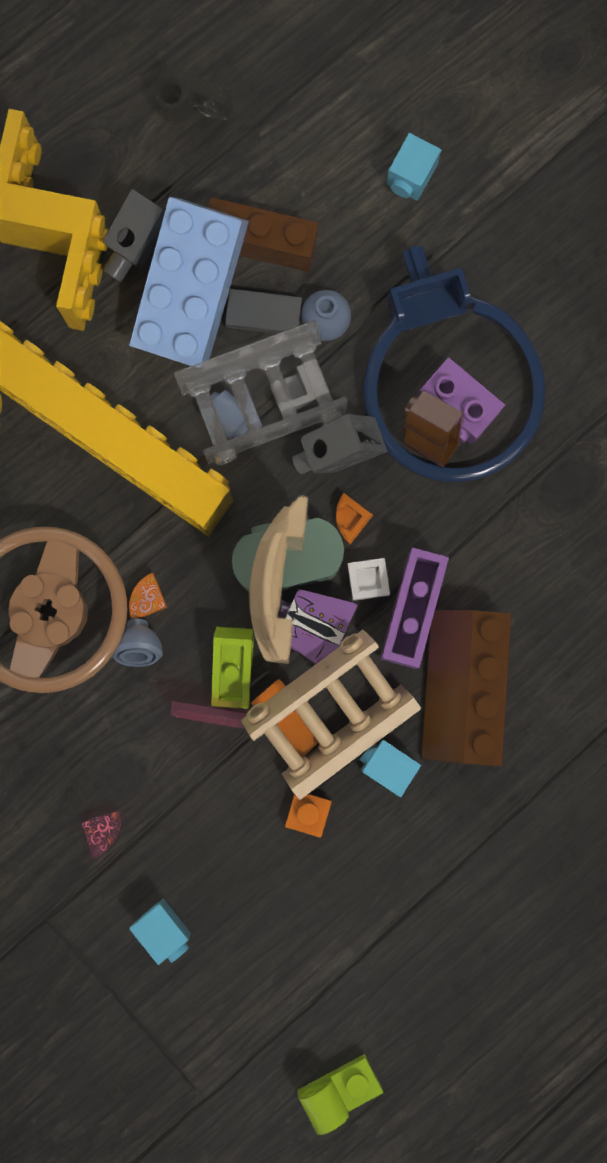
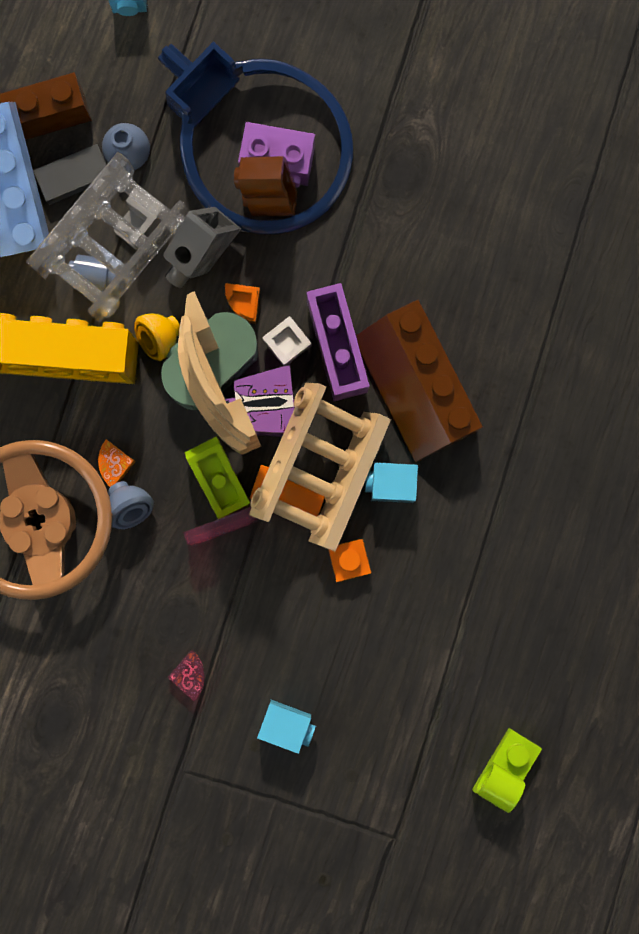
camera: 30 degrees left, 0 degrees up
none -> yellow brick [134,313,180,361]

